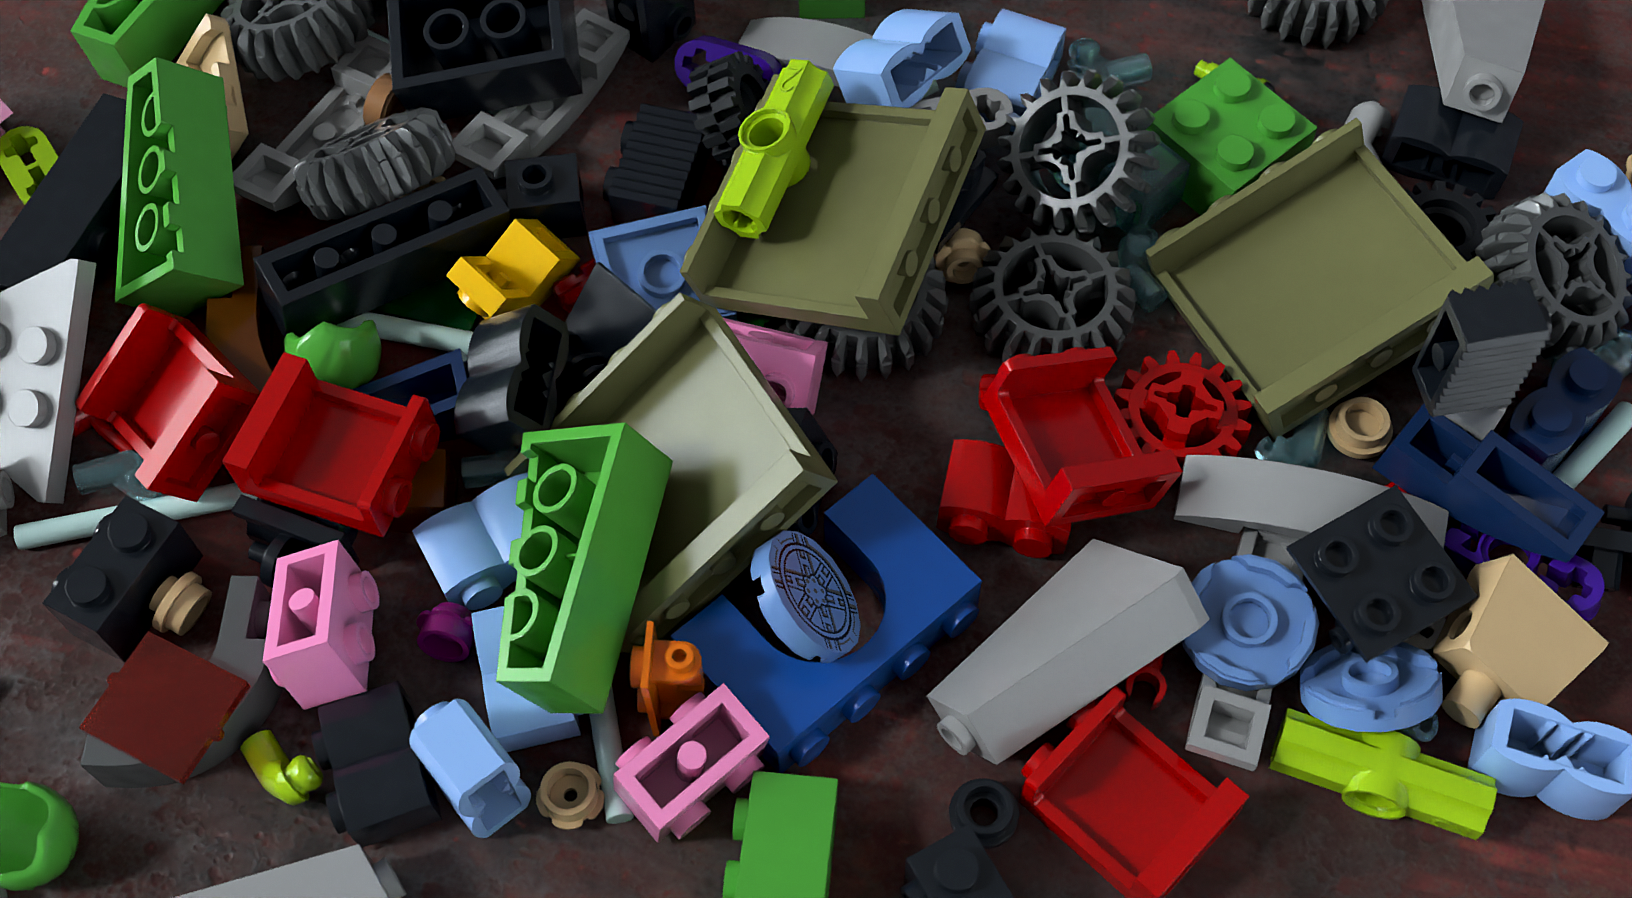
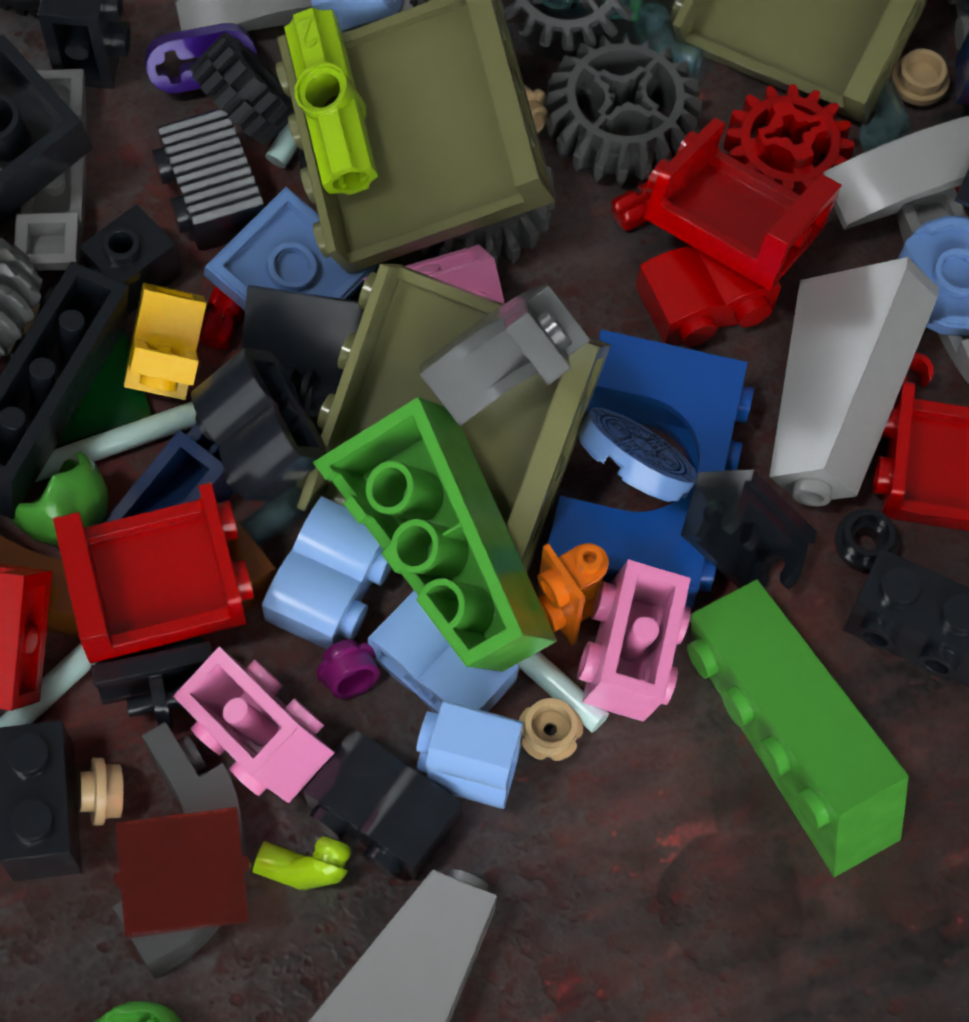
camera: 40 degrees left, 5 degrees up
none -> dark grey arch [419,284,590,426]
none -> black hinge [681,469,817,589]

